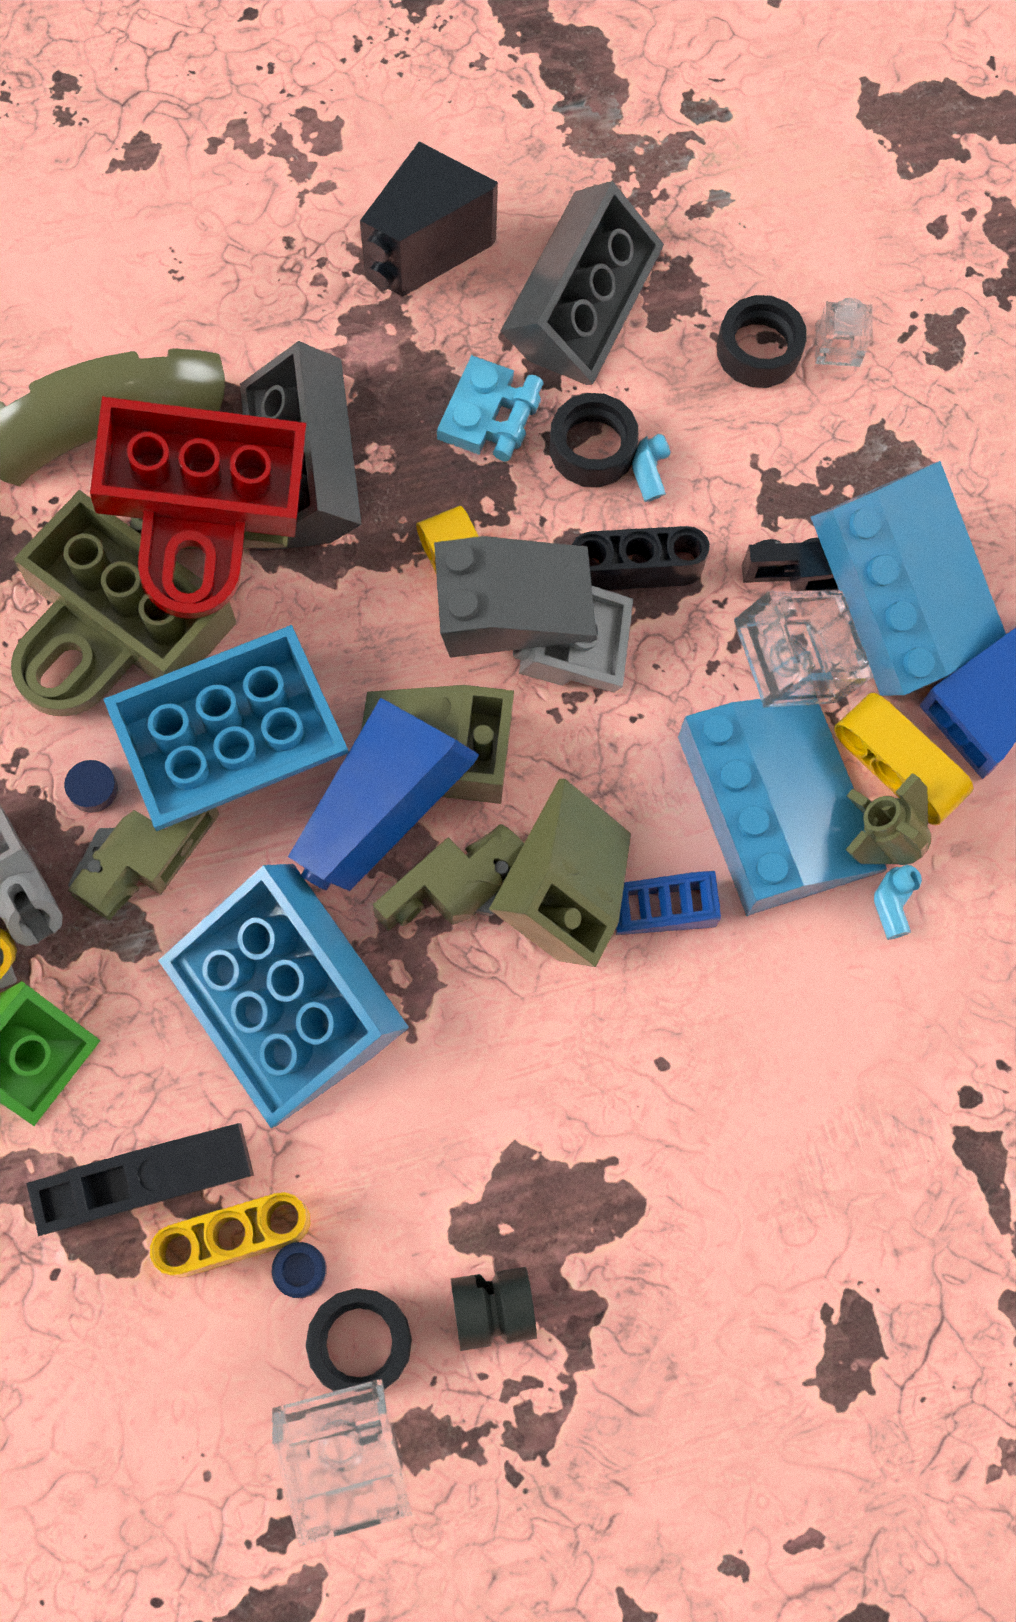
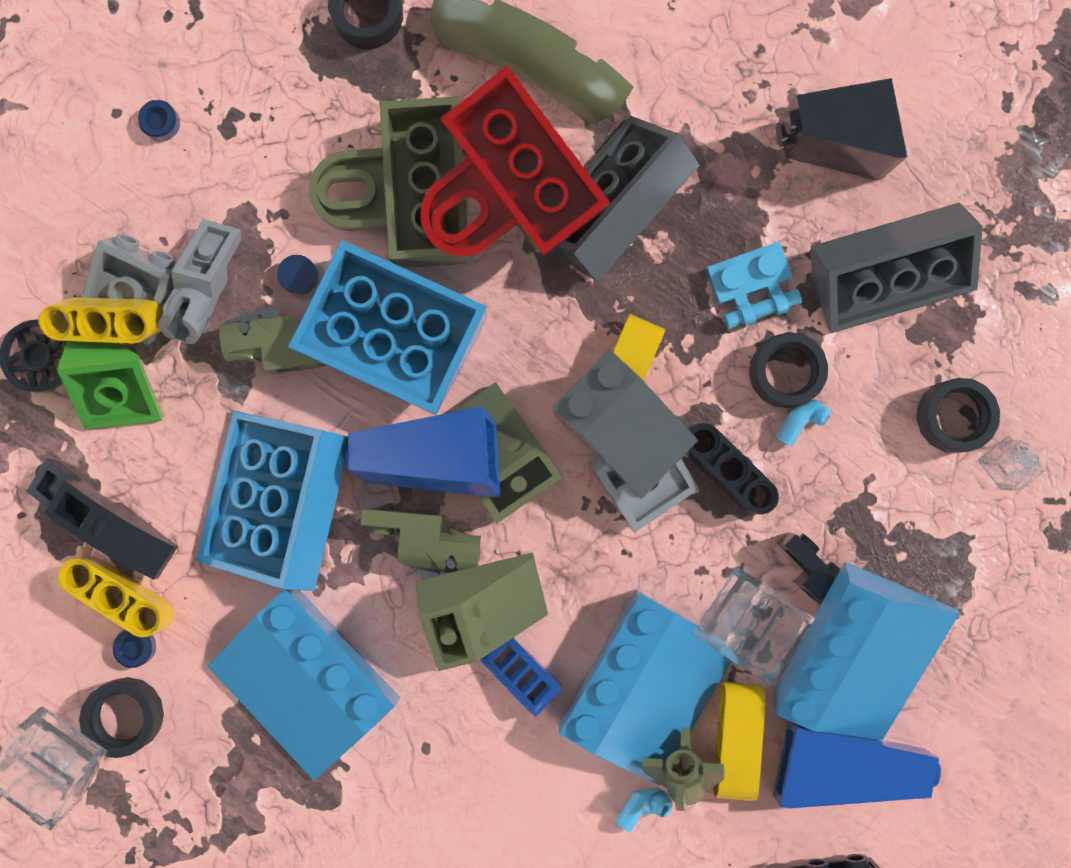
camera: 50 degrees right, 15 degrees up
pearl dark grey wheel [451,1267,537,1351] -> none
none -> dark azure slope [207,589,401,780]

